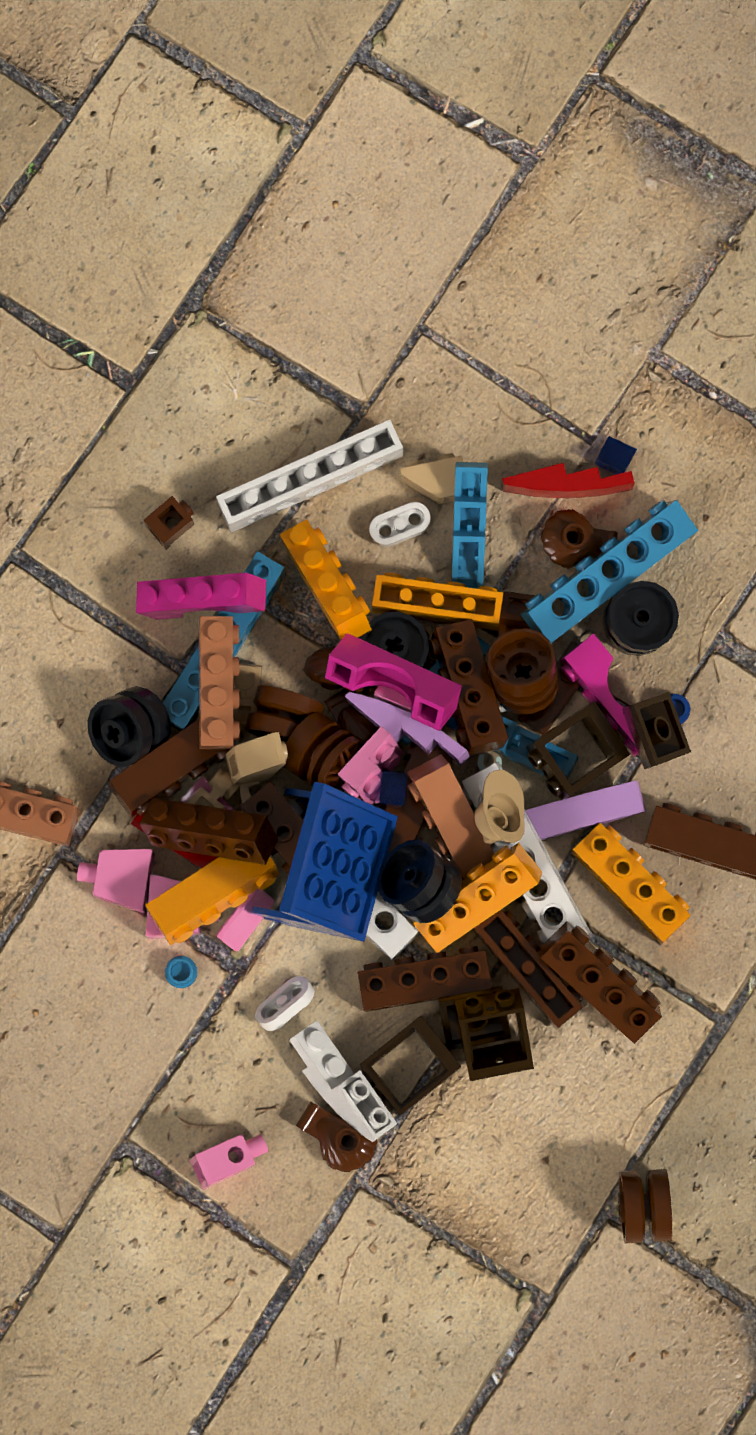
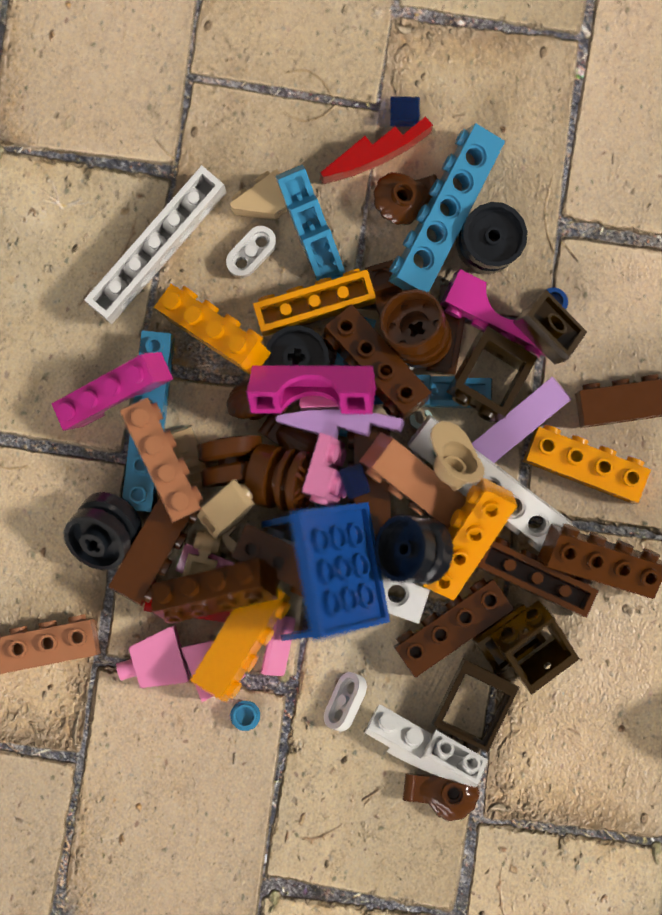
camera: 30 degrees left, 5 degrees up
reddish brown brick [143,496,194,550] -> none
bright pink torso [190,1134,268,1190] -> none

